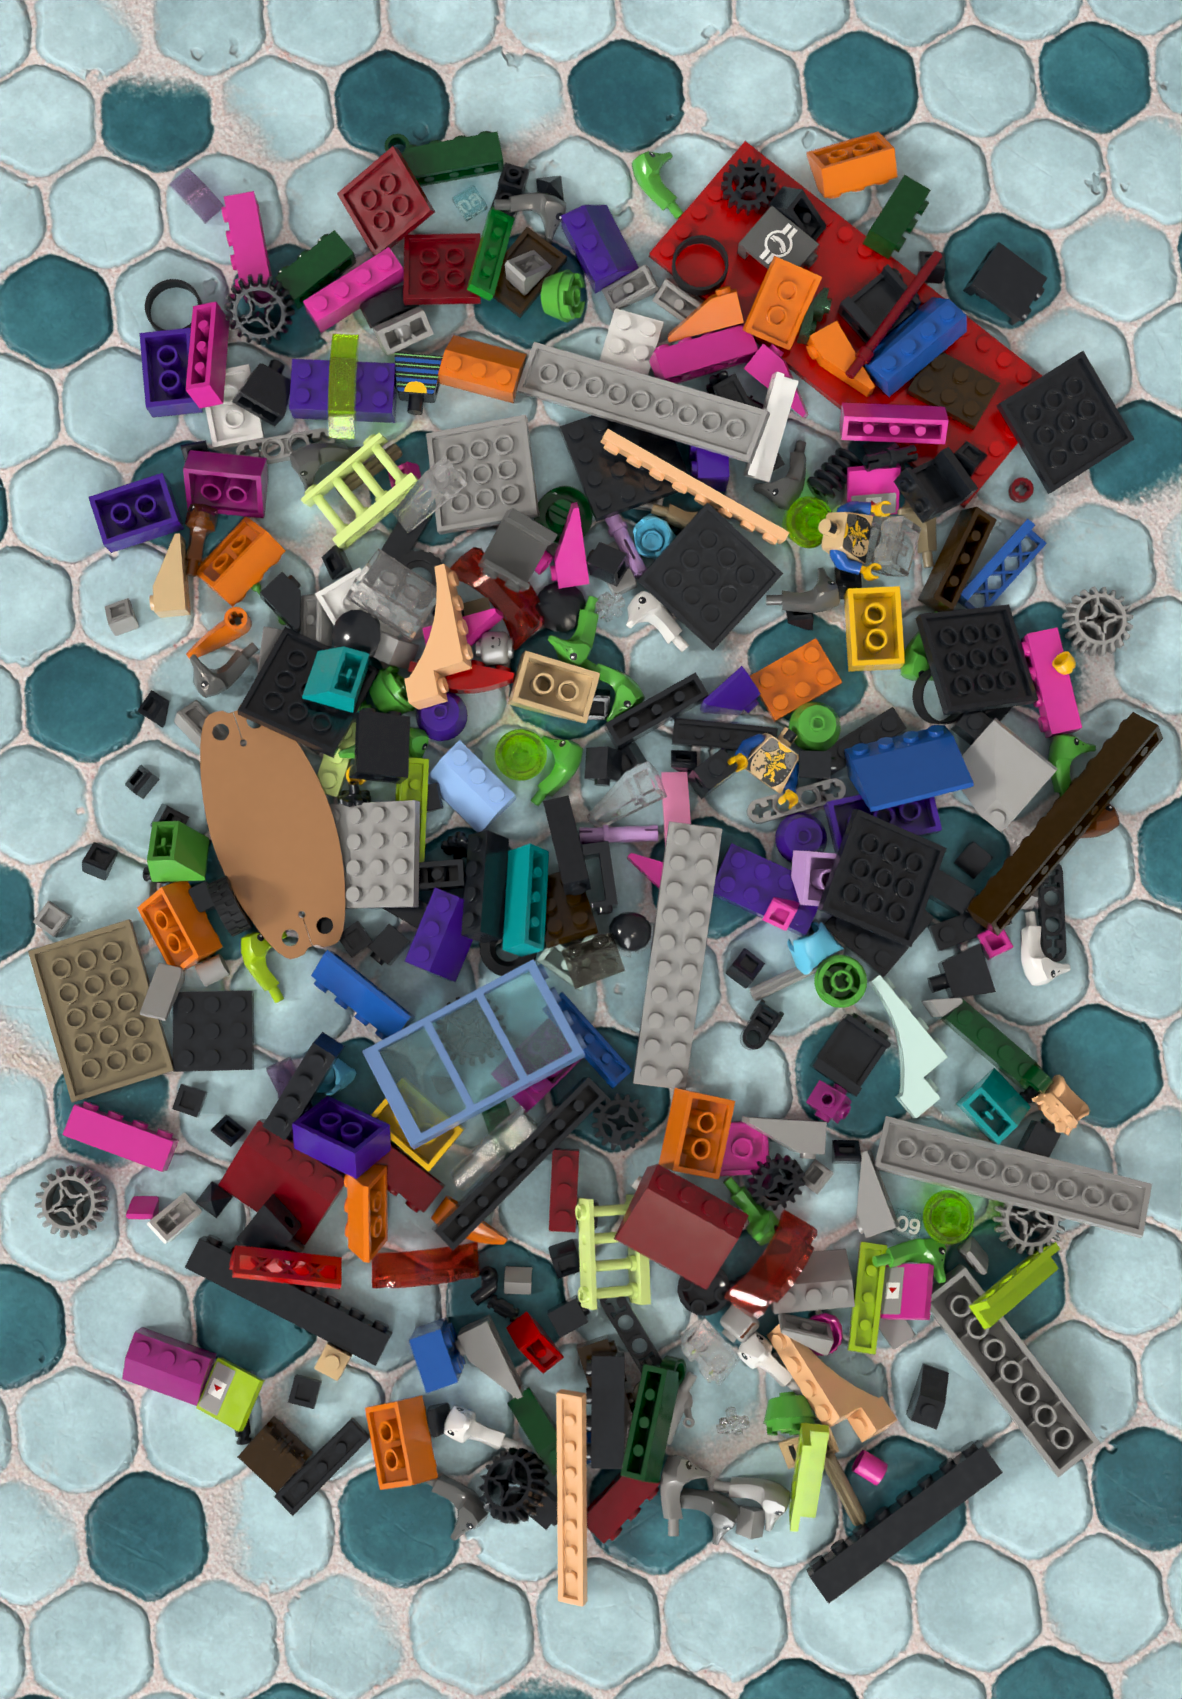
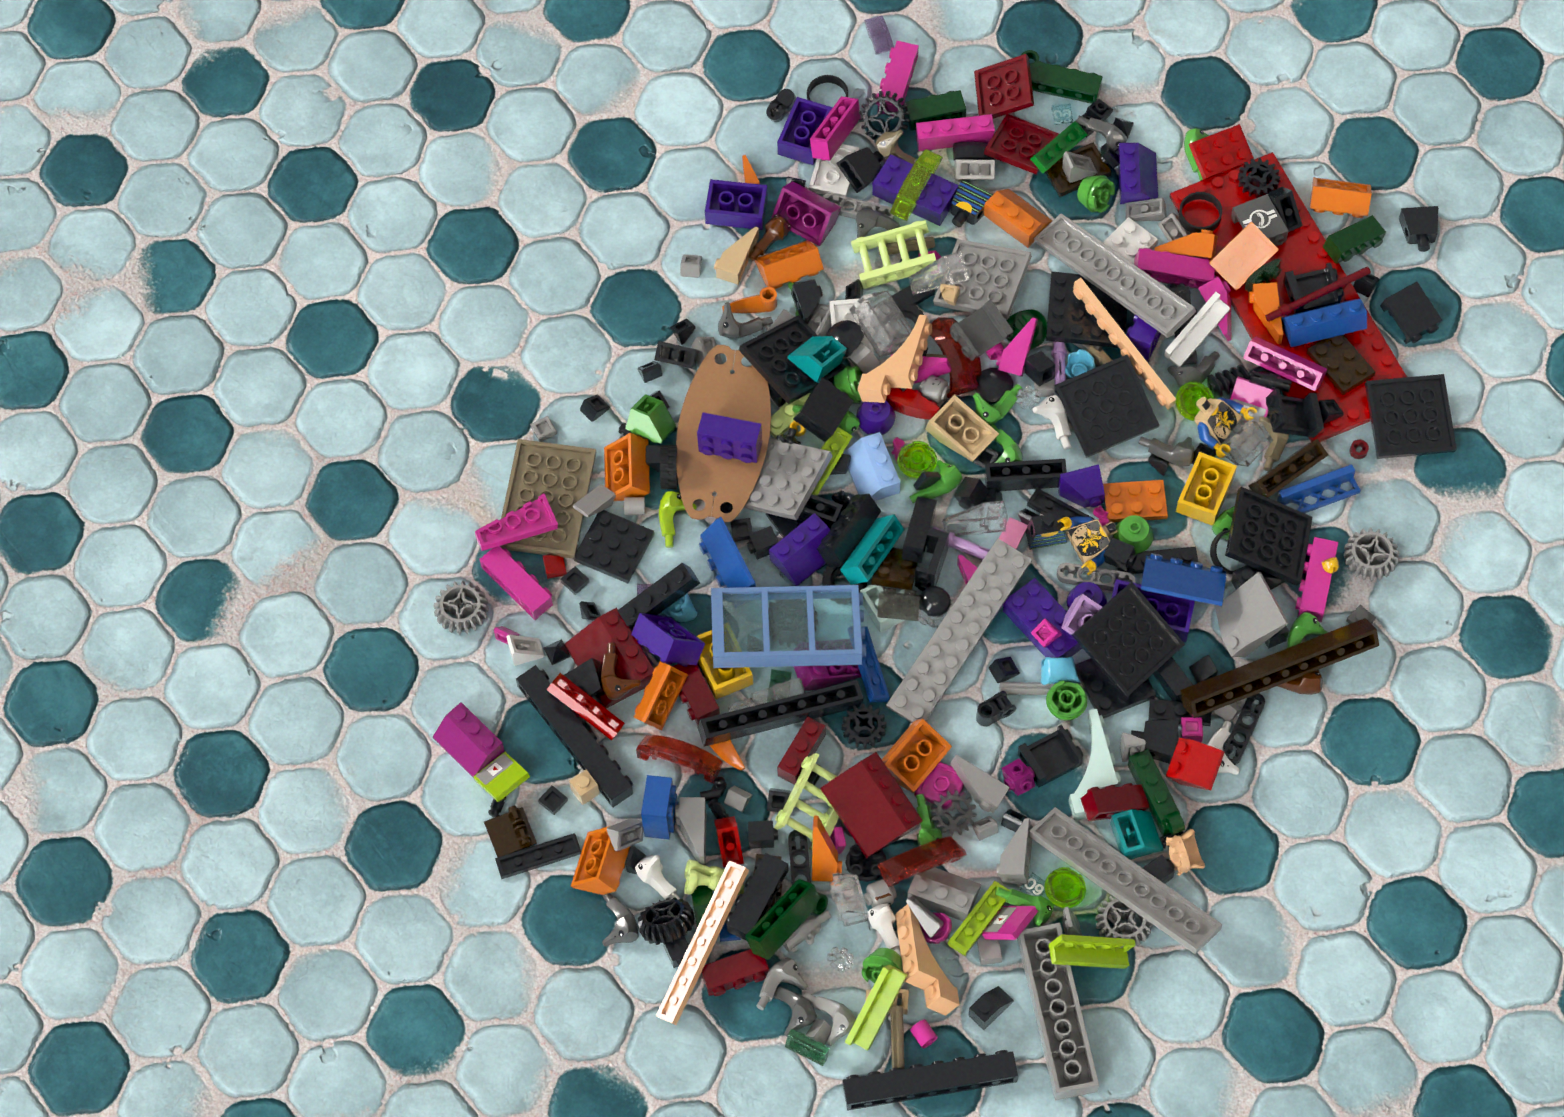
camera: 30 degrees right, 20 degrees down
none -> dark pink wing [475,494,558,551]
none -> red slope [543,555,567,579]
none -> reddish brown animal [601,643,641,700]
none -> light grey slope [607,818,644,851]
none -> black brick [654,341,699,369]
none -> yellowish green piece [684,859,744,895]
none -> dark purple brick [697,412,762,463]
none -> orange piece [742,155,760,184]
none -> black piece [766,89,796,122]
none -> clear green plate [785,1029,830,1066]
none -> orange slope [812,816,842,882]
none -> dark pink tile [830,827,846,855]
none -> dark tan animal [875,129,923,169]
none -> dark pink piece [891,437,907,464]
none -> black tile [913,472,941,490]
none -> tan tile [940,284,960,306]
none -> dark red brick [1080,783,1149,821]
none -> dark pink piece [1093,505,1109,526]
none -> black plate [1100,143,1120,169]
none -> red slope [1166,738,1225,791]
none -> red plate [1189,124,1254,180]
none -> dark grey plate [1346,605,1376,624]
none -> black torso [1399,206,1439,252]

